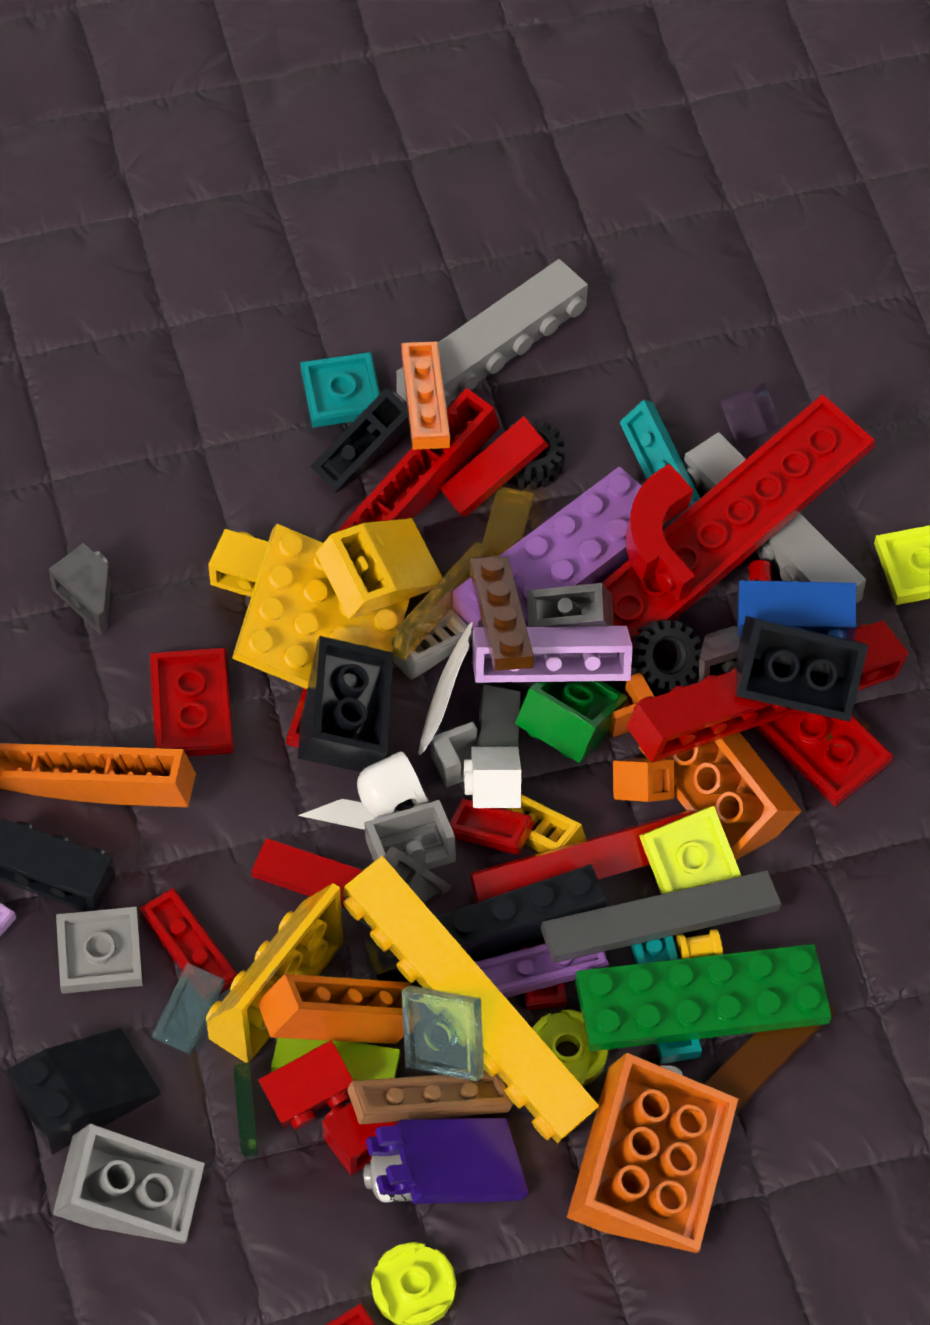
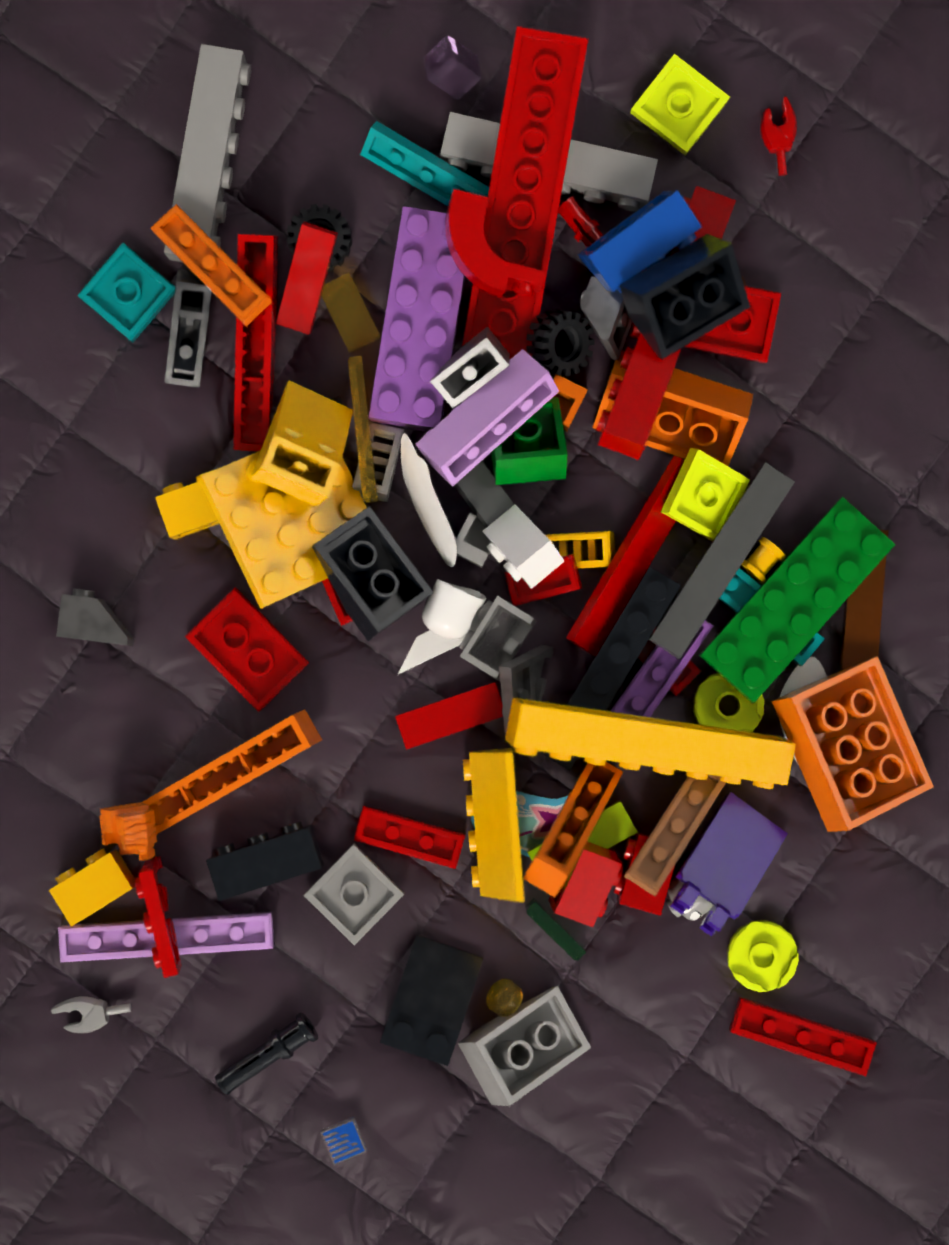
camera: 35 degrees left, 30 degrees up
clear light blue tile [152,963,226,1055] -> none
clear light blue tile [402,985,484,1081] -> none
reddish brown plate [470,556,534,671] -> none
orange panel [613,758,675,802] -> none
none -> clear yellow tile [486,979,523,1017]

